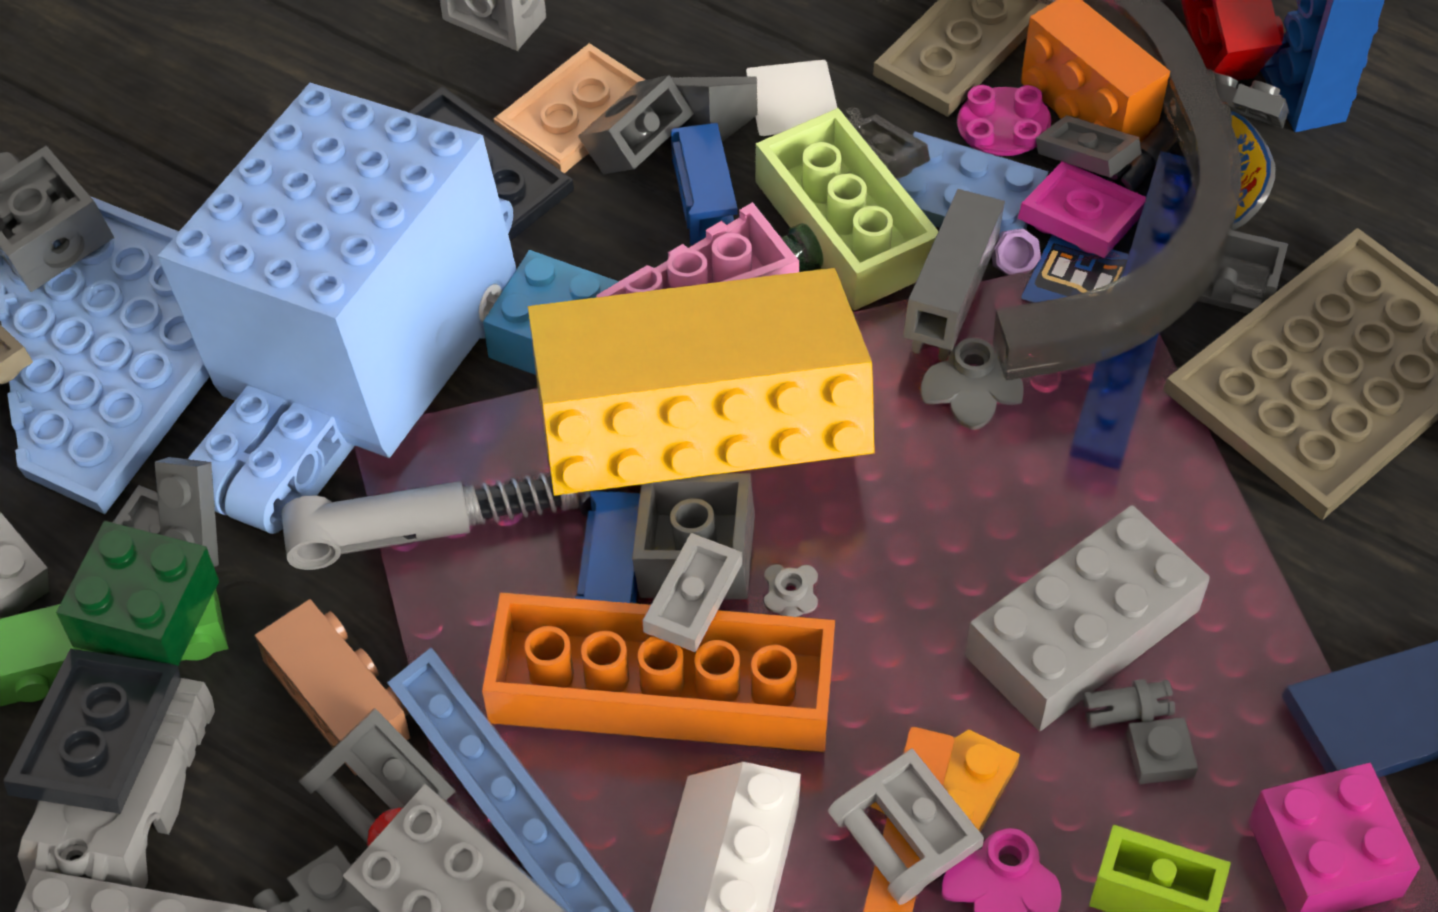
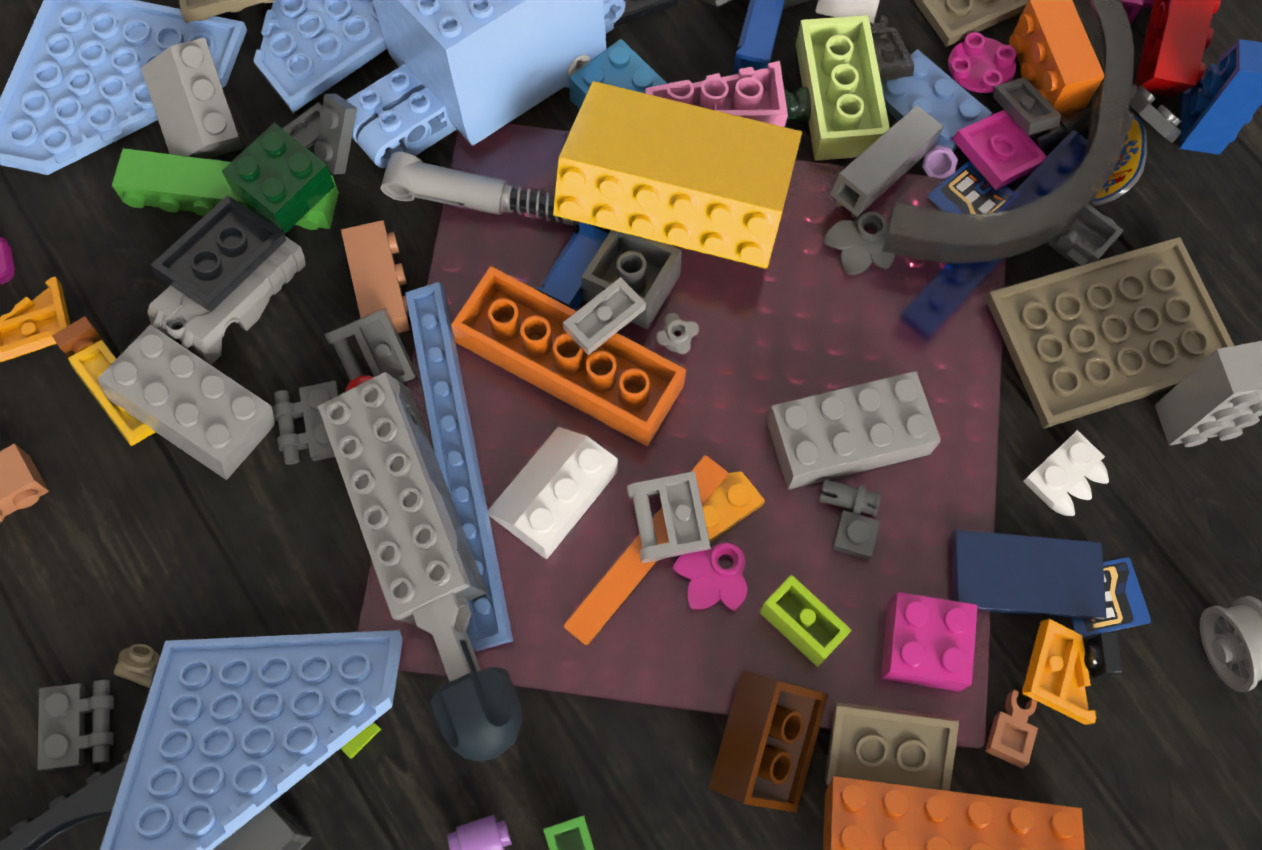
camera: 20 degrees right, 15 degrees up
none -> white plate [1023,430,1109,516]

